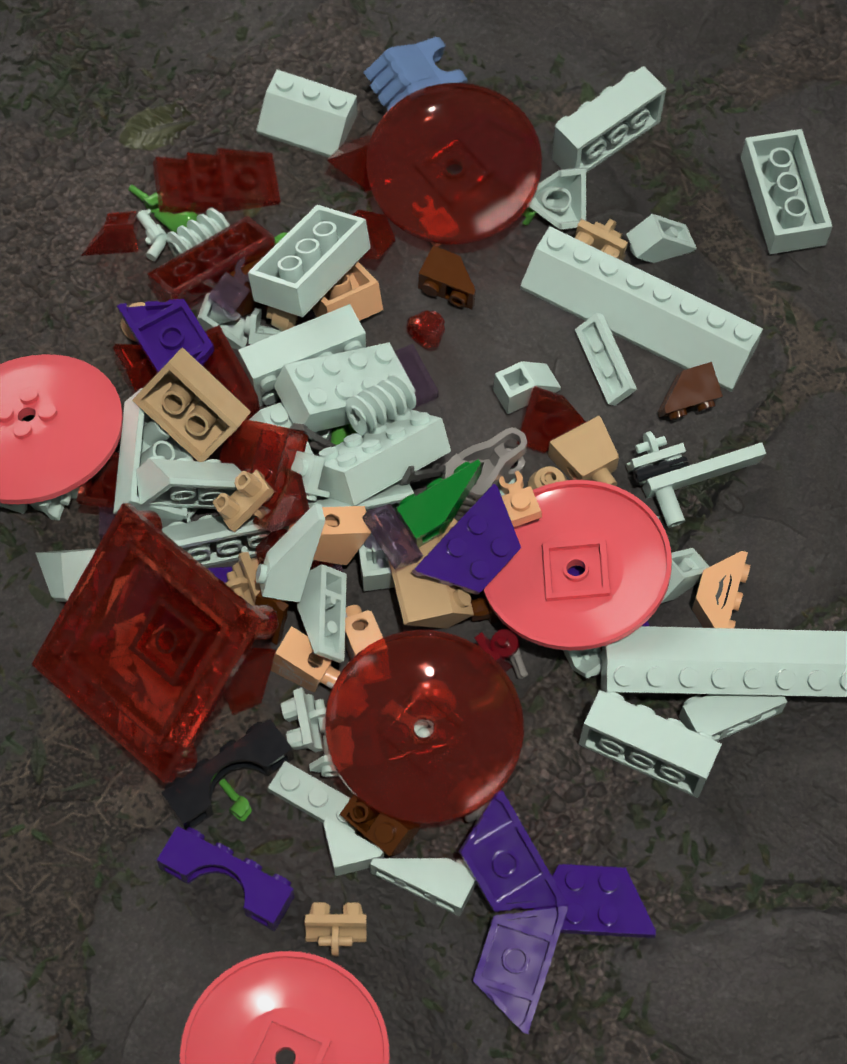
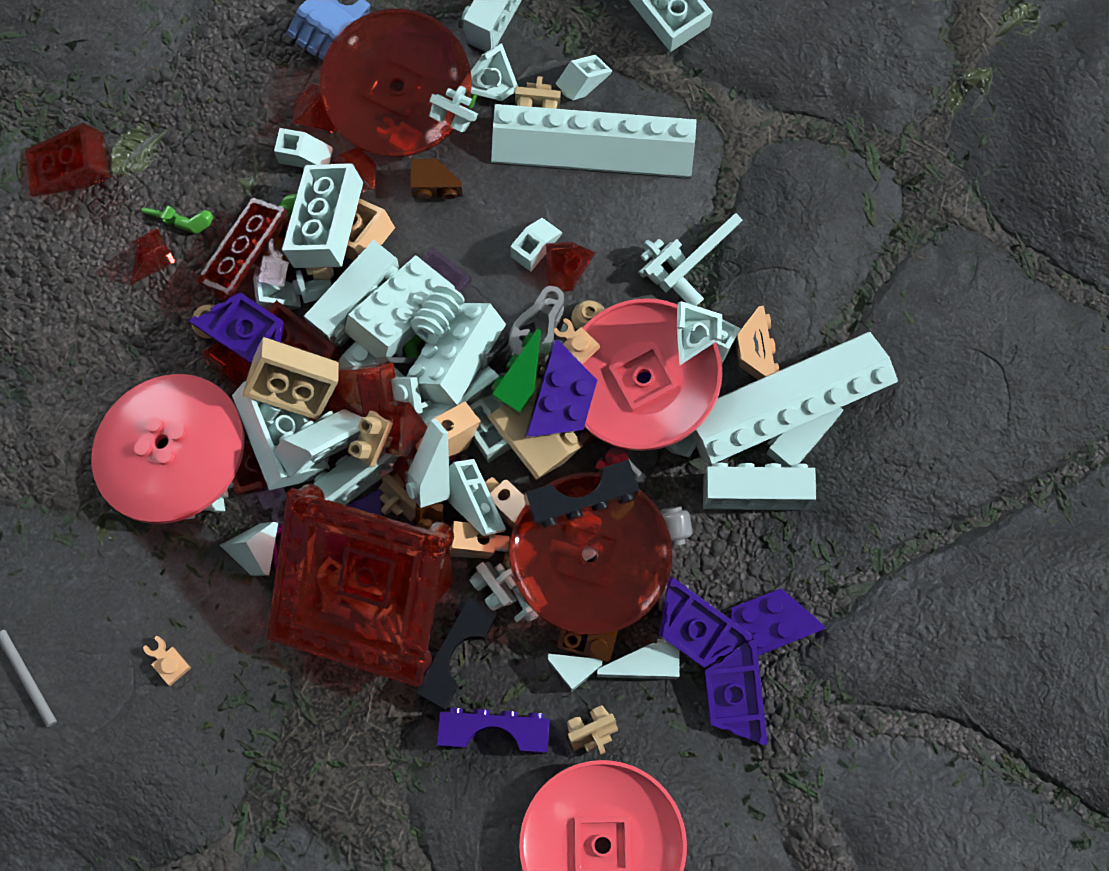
camera: 25 degrees left, 10 degrees up
light aqua piece [136,209,168,261] -> none
clear red slope [153,148,281,213] -> none
light aqua piece [167,208,234,267] -> none
bright green hand [219,779,252,822] -> none
light aqua slope [257,70,357,160] -> none
light aqua plate [268,761,358,834] -> none
plate [362,504,424,569] -> none
clear red cone [407,310,445,349] -> none
tan torso [548,415,619,486] -> none
light aqua plate [575,313,637,406] -> none
black pin [633,456,689,483] -> none
reddish brown slope [657,362,723,420] -> none
none -> clear red slope [25,123,109,197]
none -> light aqua slope [274,128,333,168]
none -> light aqua hips [429,86,478,132]
none -> black arch [524,460,639,530]
none -> light grey head [656,506,693,546]
none -> light aqua slope [677,301,722,366]

